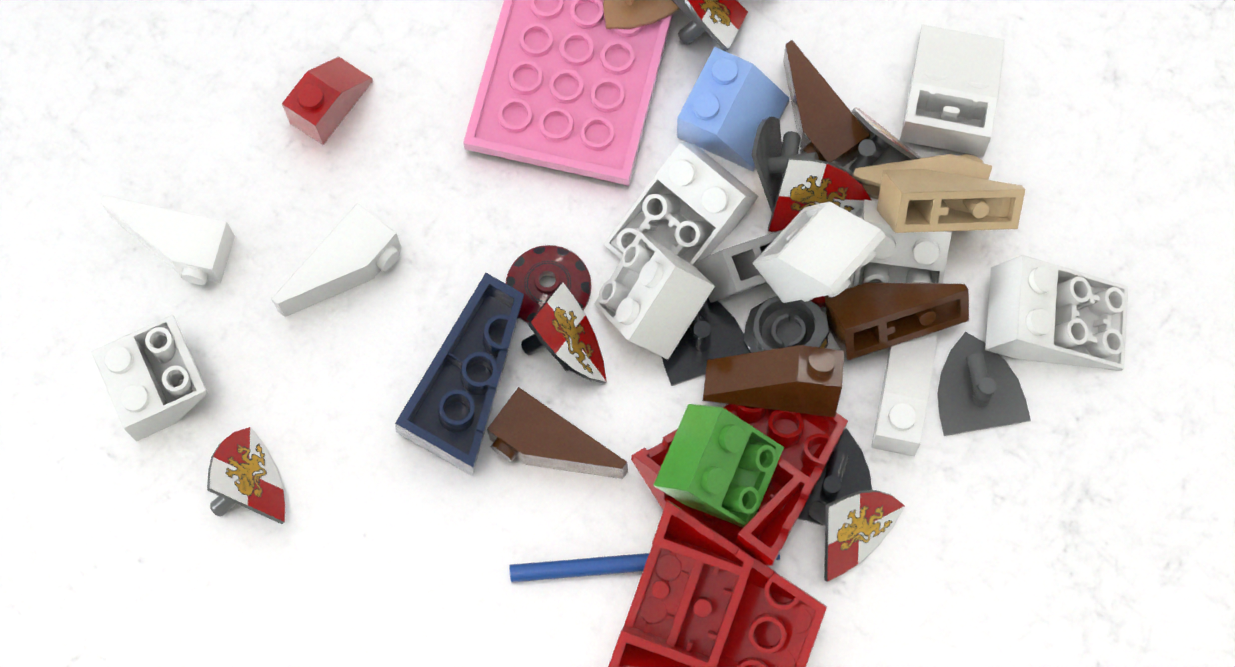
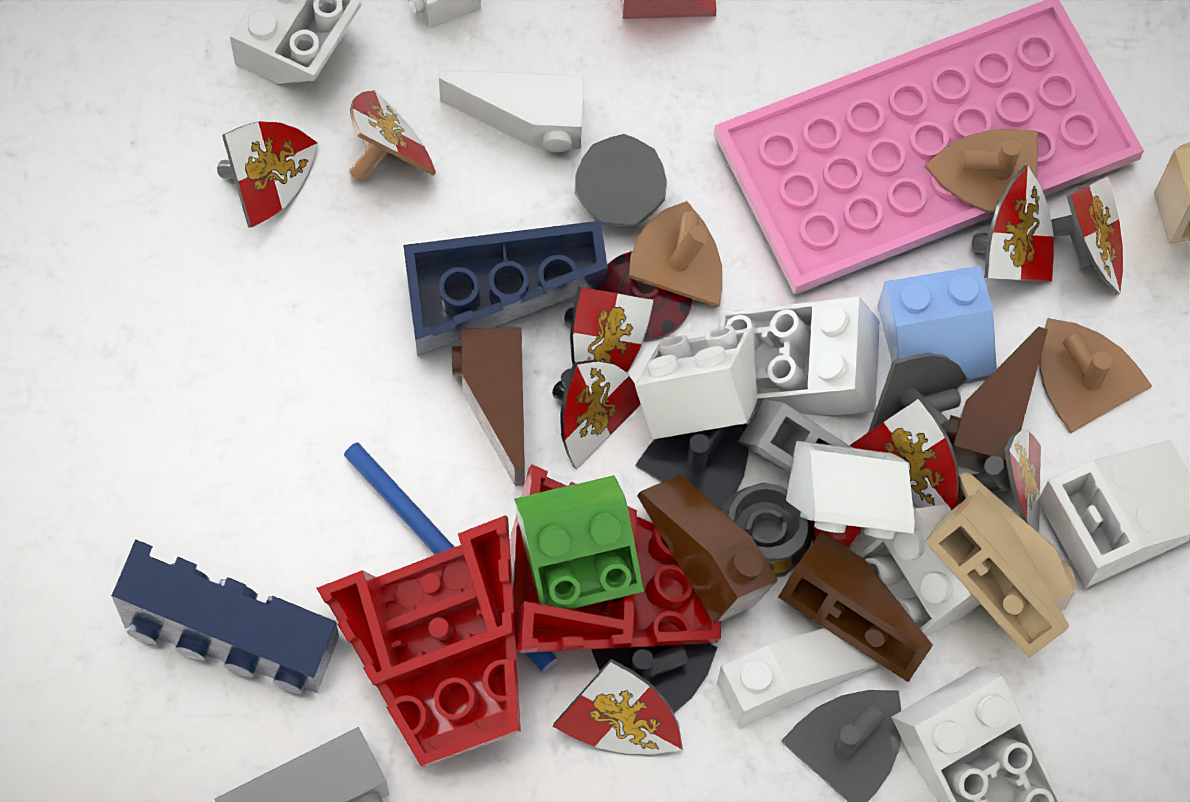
camera: 45 degrees right, 5 degrees down
none -> shield [349,90,436,182]
none -> shield [552,360,641,469]
none -> dark grey hat [574,134,667,227]
none -> medium nougat shield [628,201,722,307]
none -> medium nougat shield [1040,318,1152,434]

